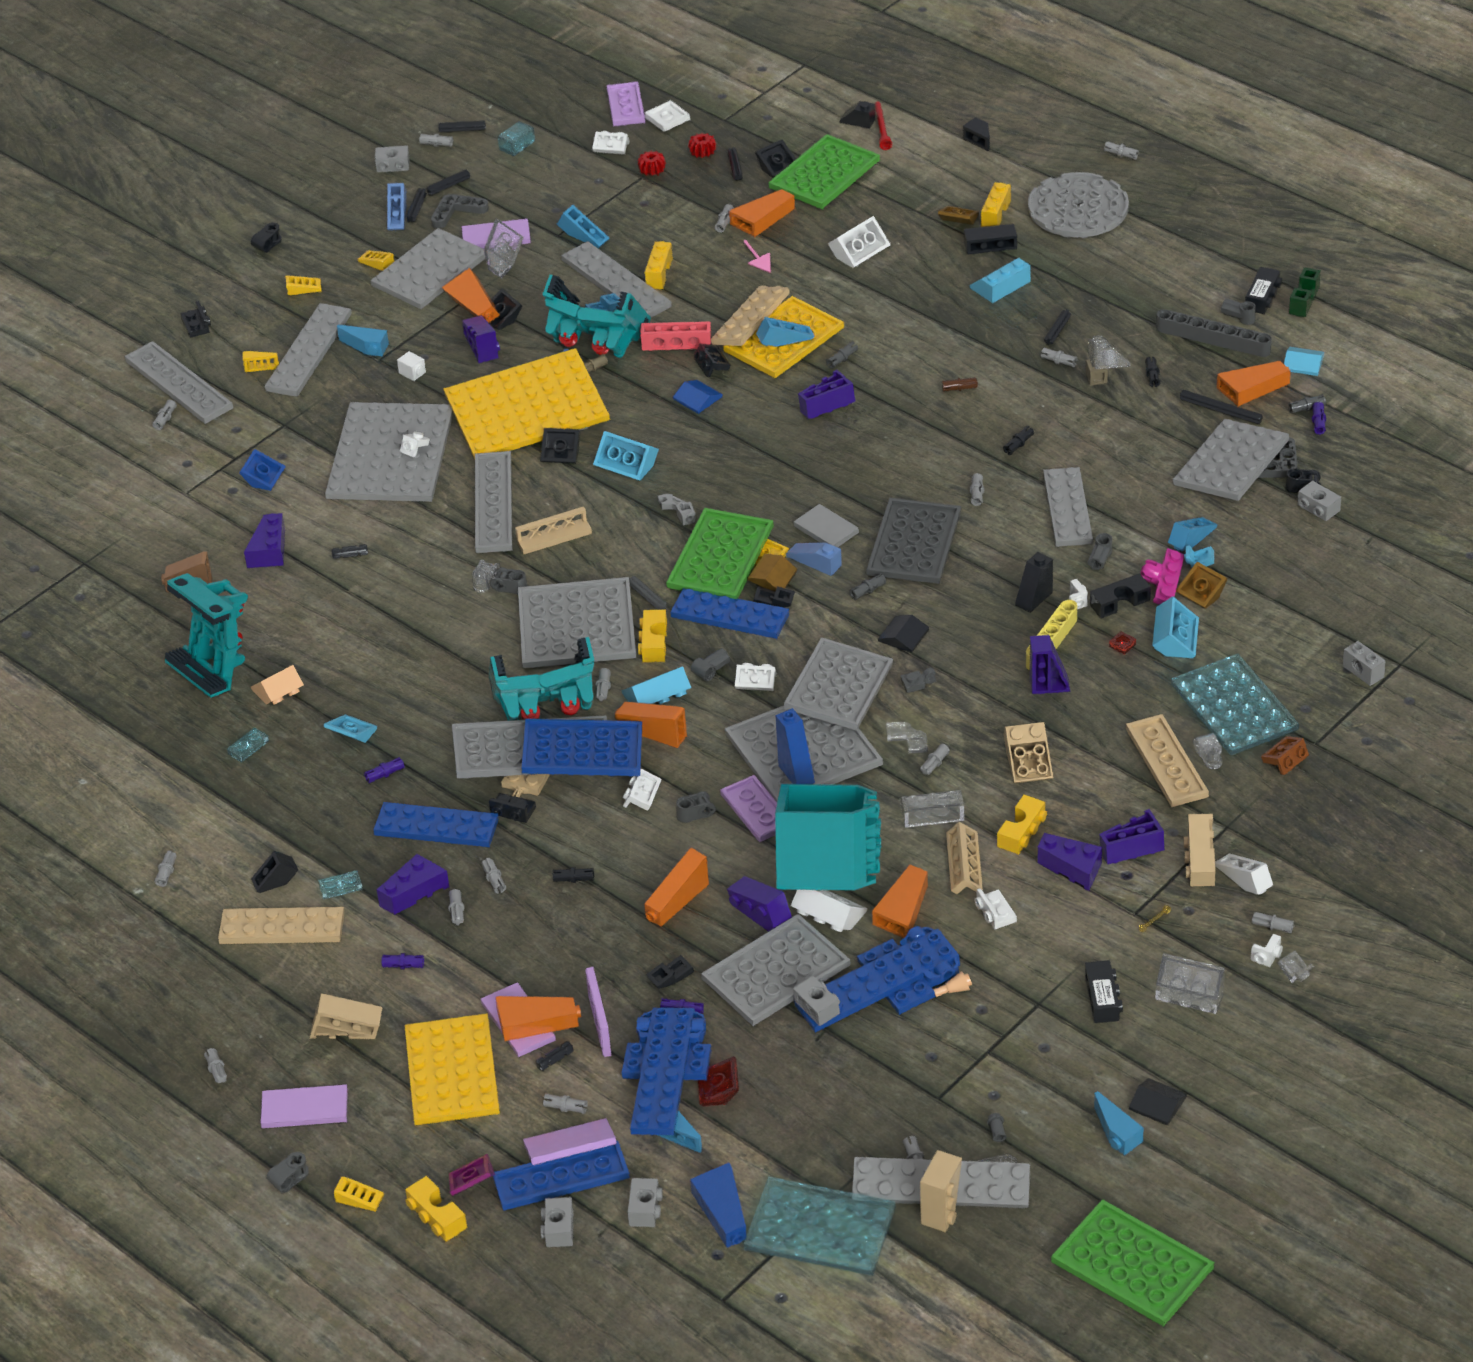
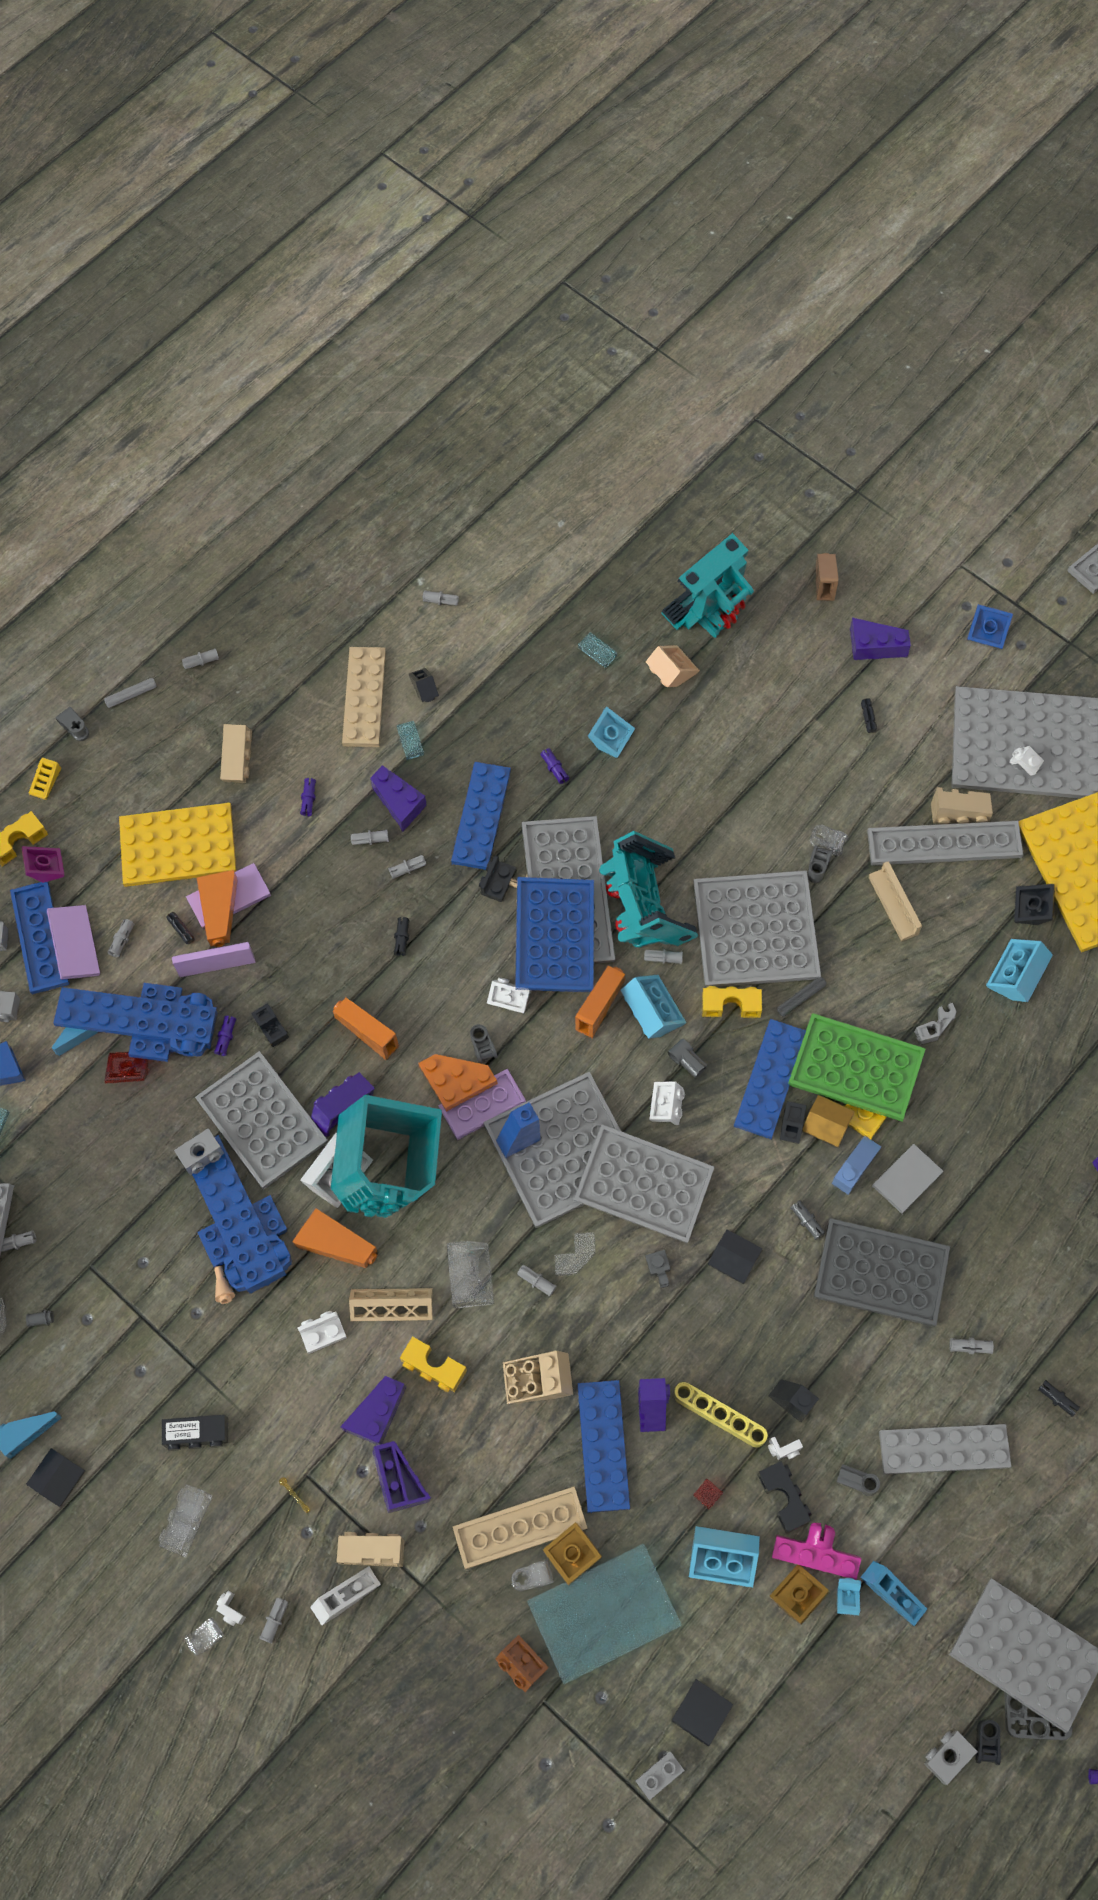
camera: 90 degrees right, 25 degrees up
light grey pin [152,400,177,430] -> none
lavender tile [261,1085,348,1128] -> none
none -> light grey axle [104,678,157,708]
none -> orange plate [418,1054,498,1112]
none -> pearl gold slope [543,1522,602,1585]
none -> blue plate [578,1380,630,1513]
none -> black slope [671,1679,733,1747]
none -> tan wedge [931,787,993,825]

